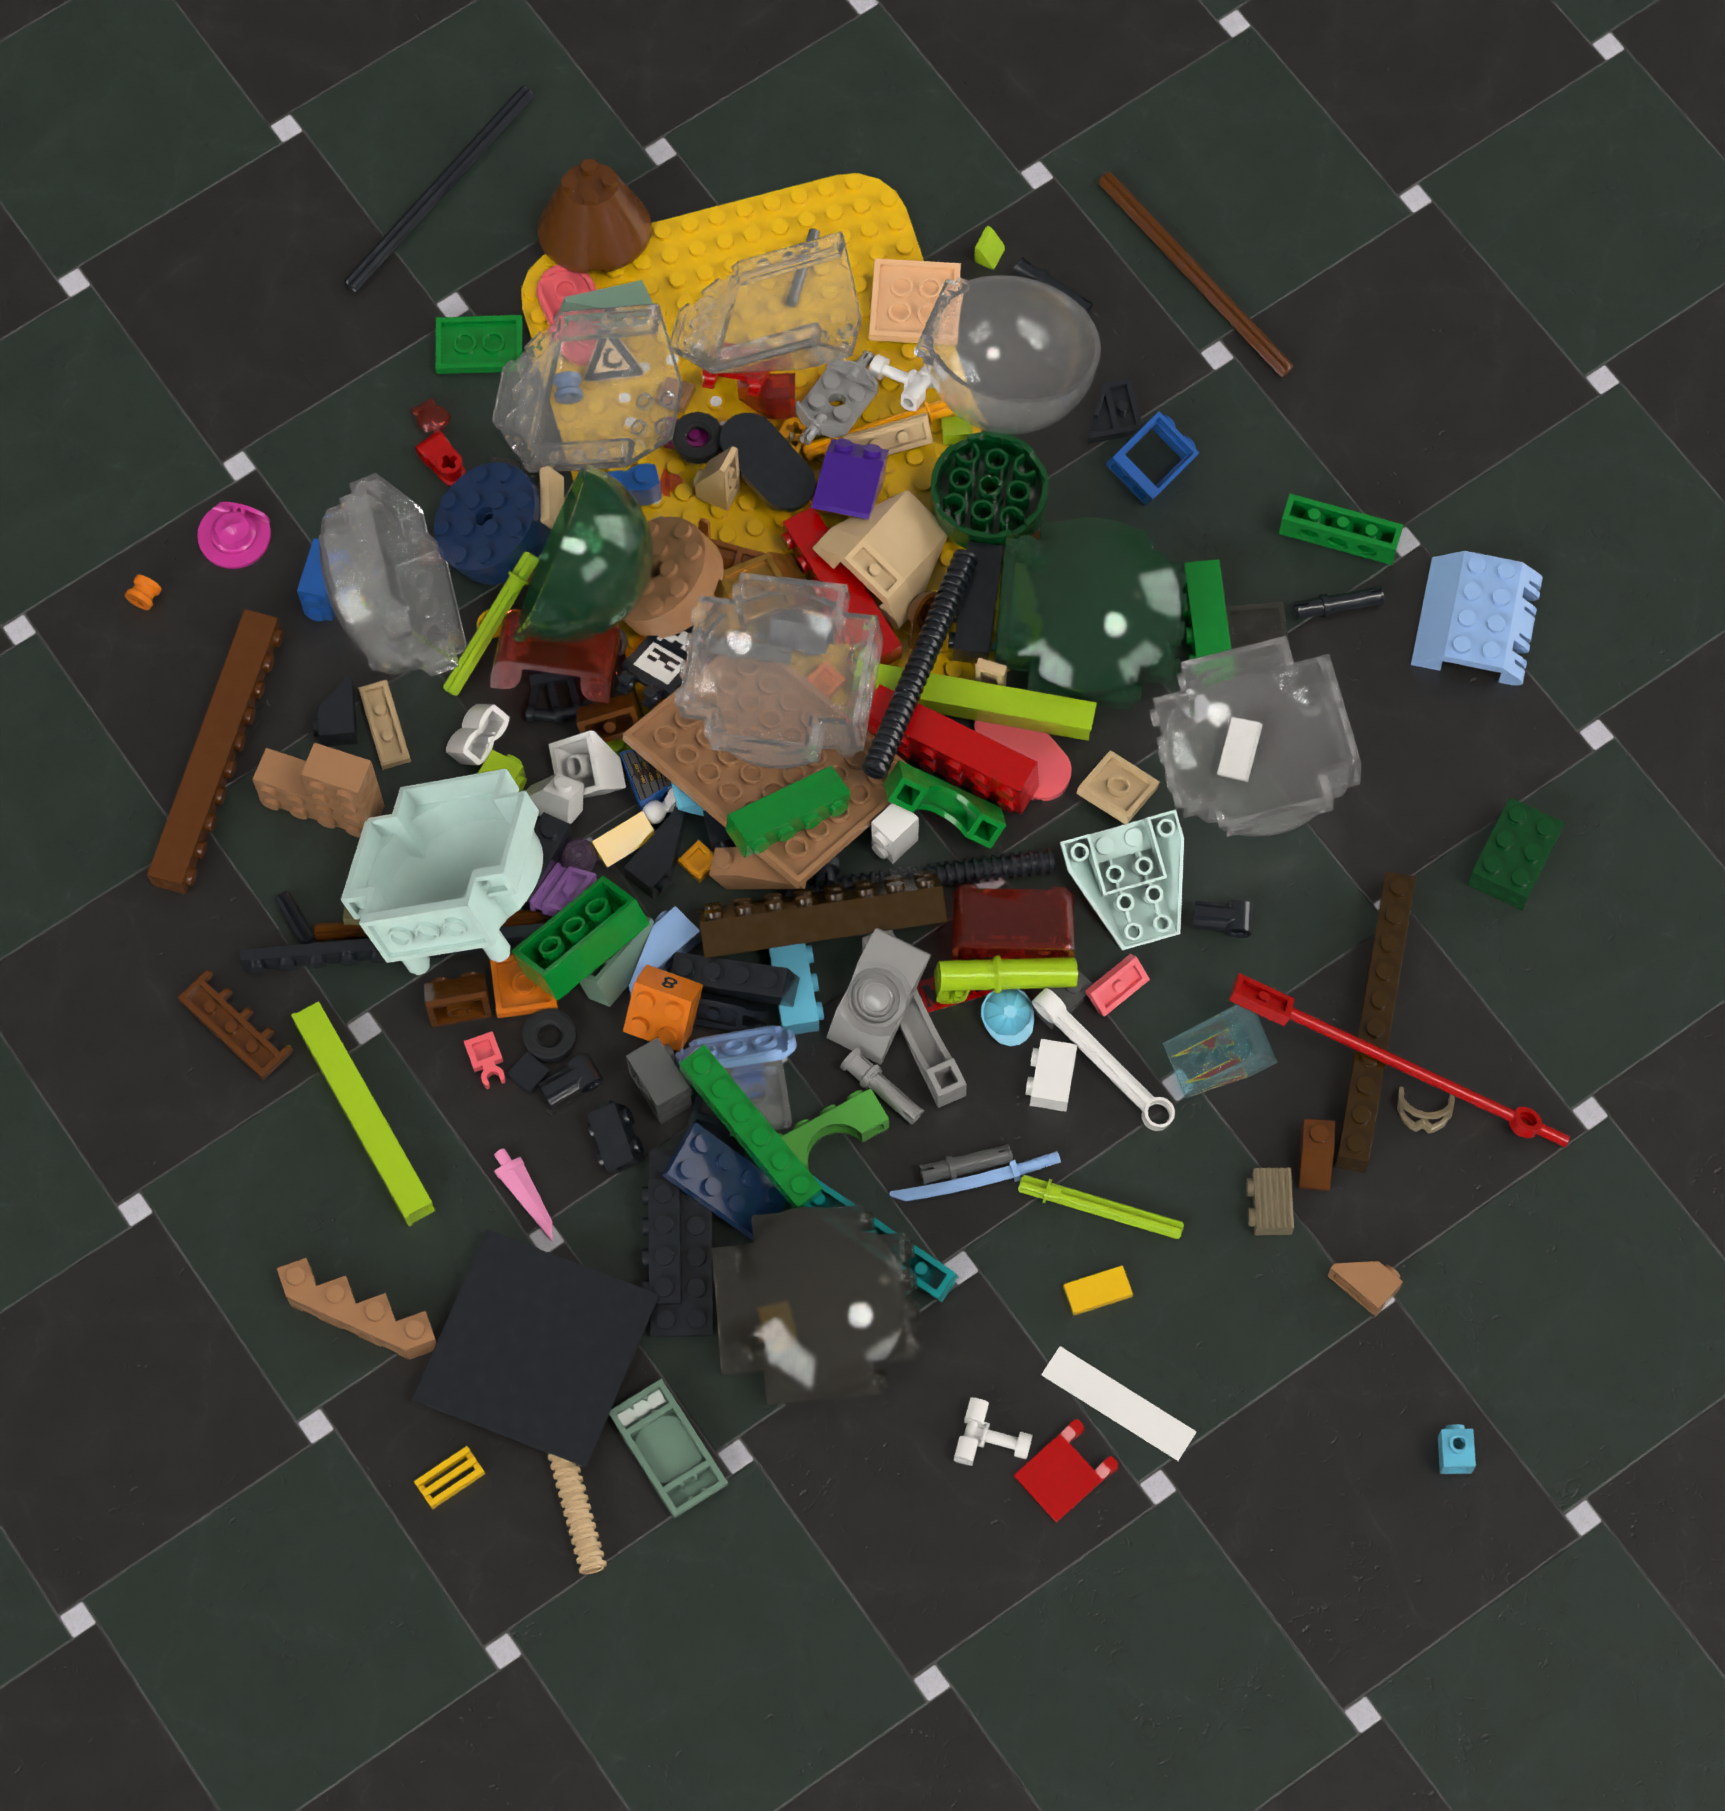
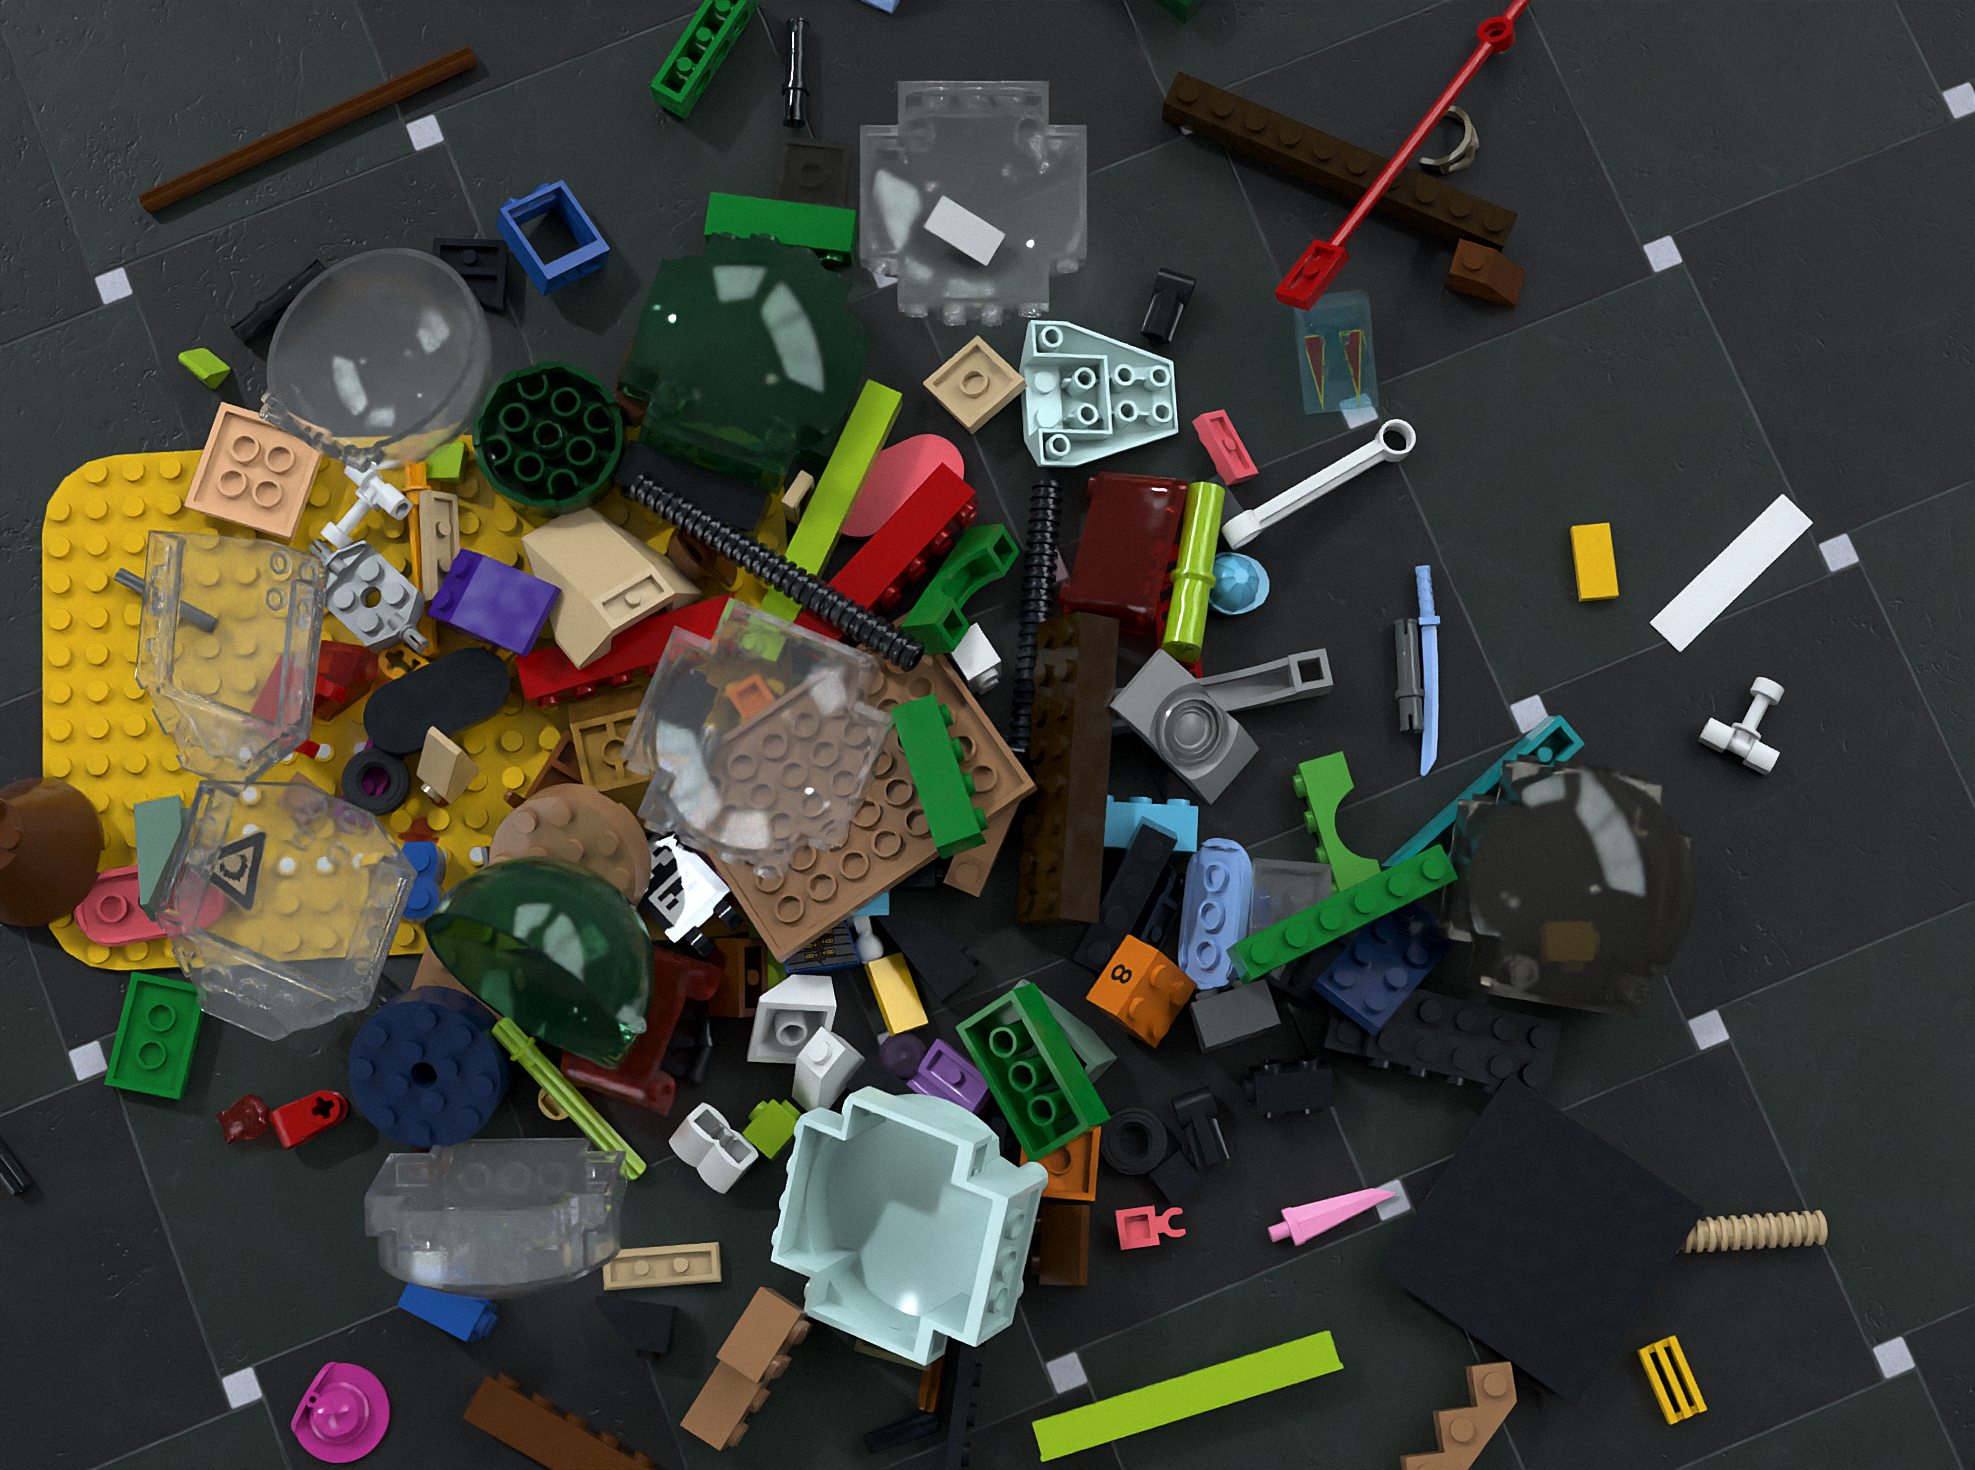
camera: 75 degrees left, 10 degrees up
tan tile [539,466,565,532] -> none
sand blue wheel [553,371,584,404] -> none
sand green slope [609,1378,729,1518] -> none
light blue slope [629,906,701,996] -> none
light orange tile [678,840,714,883] -> none
light grey pin [840,1047,924,1125] -> none
red flag [1014,1419,1118,1523] -> none
lime axle [1018,1175,1184,1239] -> none
white brick [1025,1039,1077,1112] -> none
dark tan brick [1246,1167,1294,1235] -> none
medium nougat slope [1328,1261,1403,1317] -> none
medium azure brick [1438,1424,1476,1474] -> none

